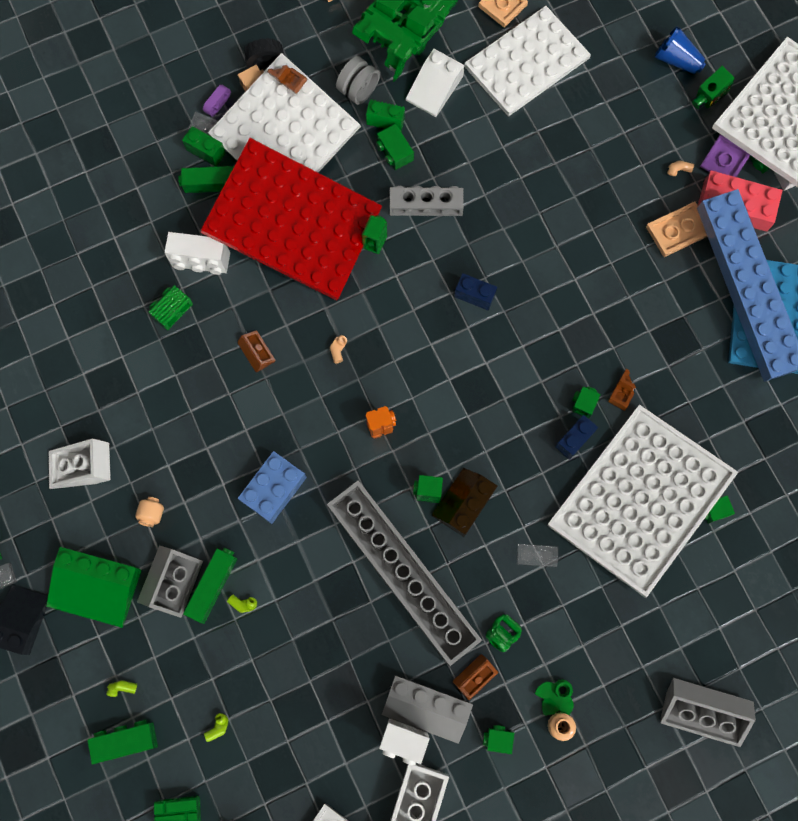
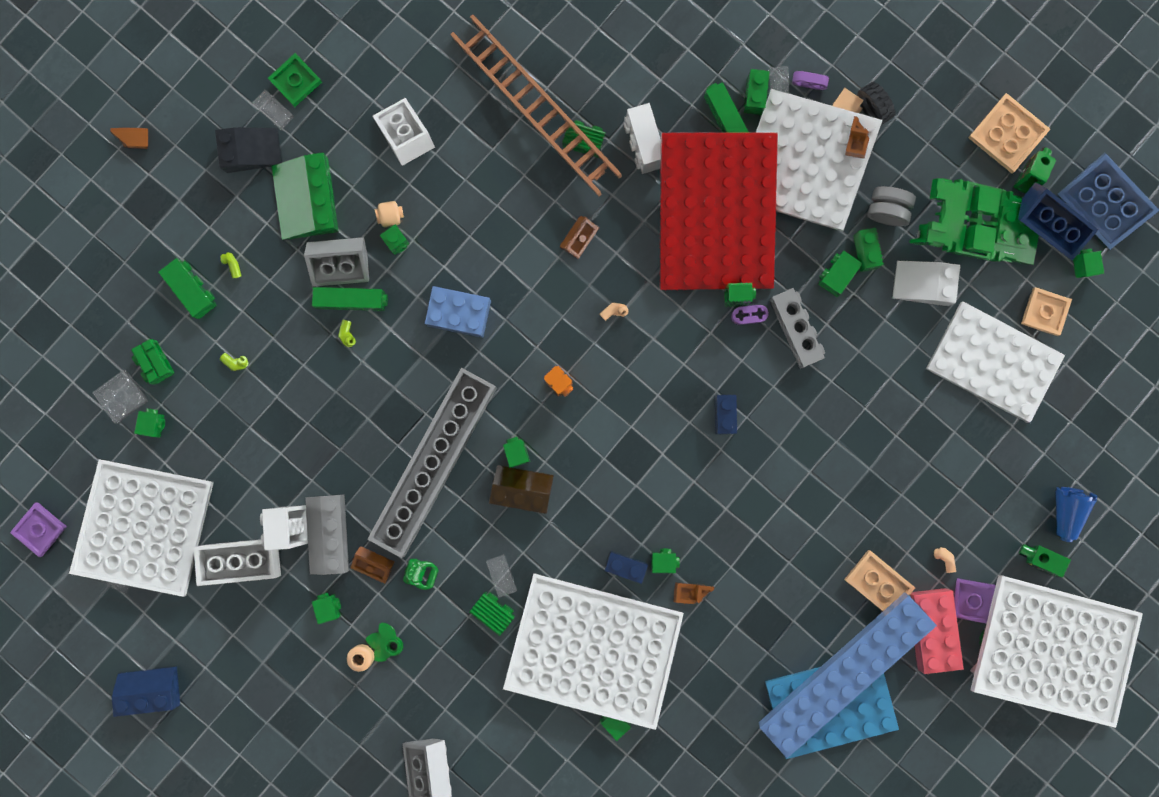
camera: 70 degrees right, 10 degrees up
none -> green brick [380,224,410,255]
none -> nougat ladder [451,15,622,197]
none -> green brick [470,592,515,636]
none -> medium lavender beam [731,305,769,325]

